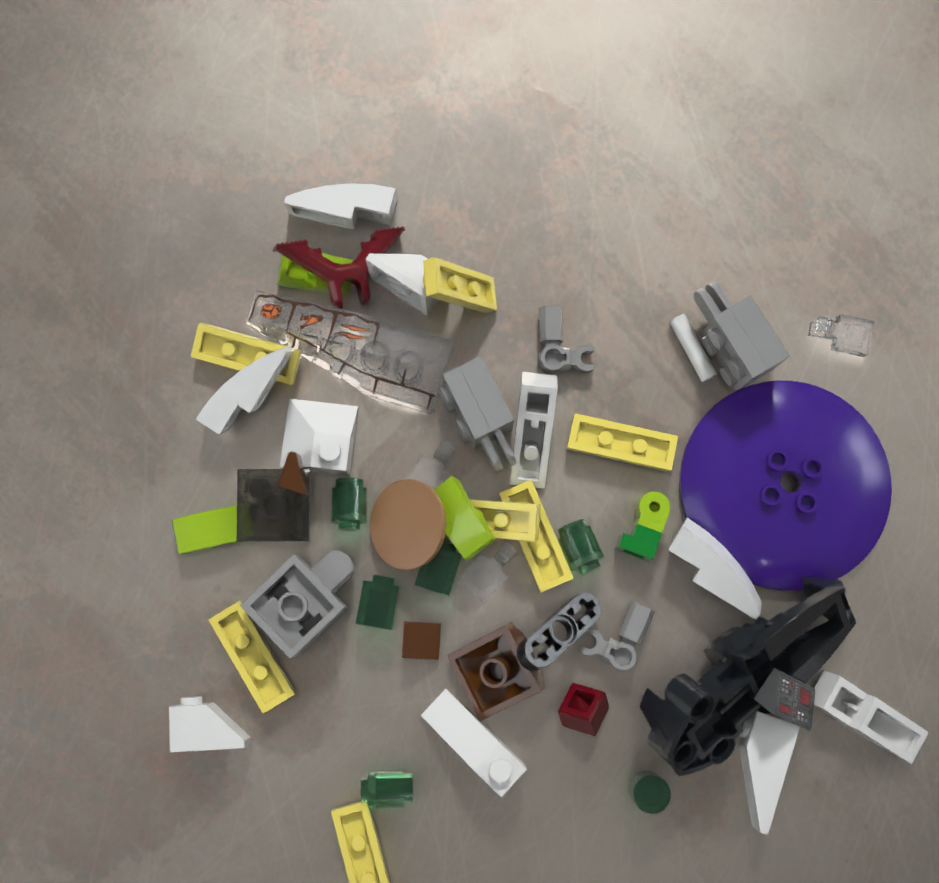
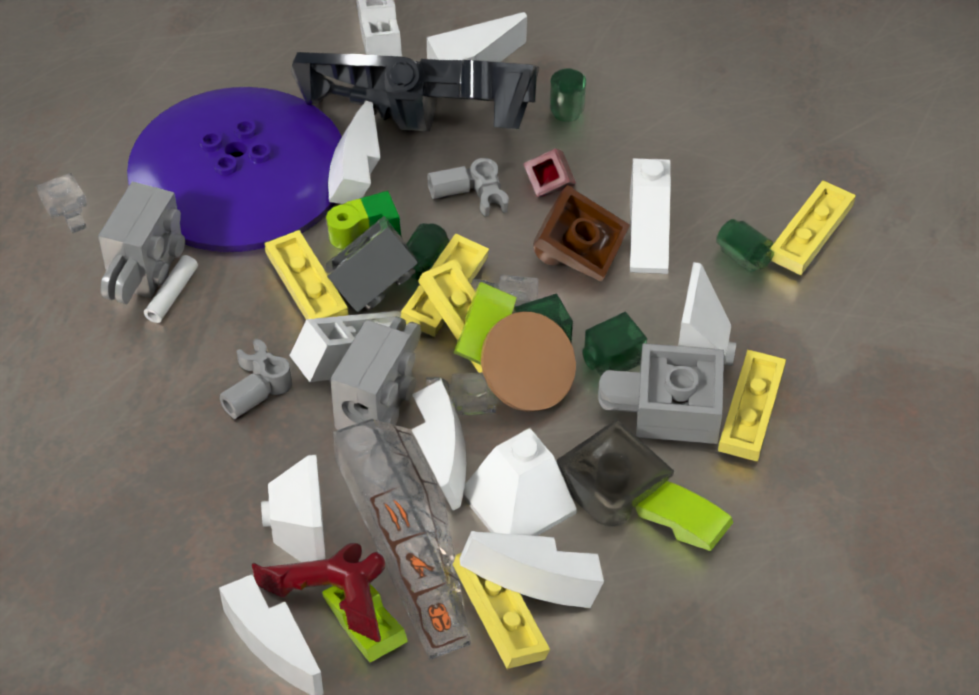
camera: 130 degrees left, 30 degrees down
white slope [169,696,251,752] -> none
reddish brown slope [278,451,309,496] -> none
clear green brick [331,478,367,531] -> none
reddish brown slope [402,621,441,660] -> none
light yellow plate [423,257,497,313] -> none
beam [517,592,602,671] -> none
slope [754,669,815,731] -> none
none -> dark grey slope [326,216,418,312]
none -> white slope [411,380,467,510]
none -> white slope [678,262,736,372]

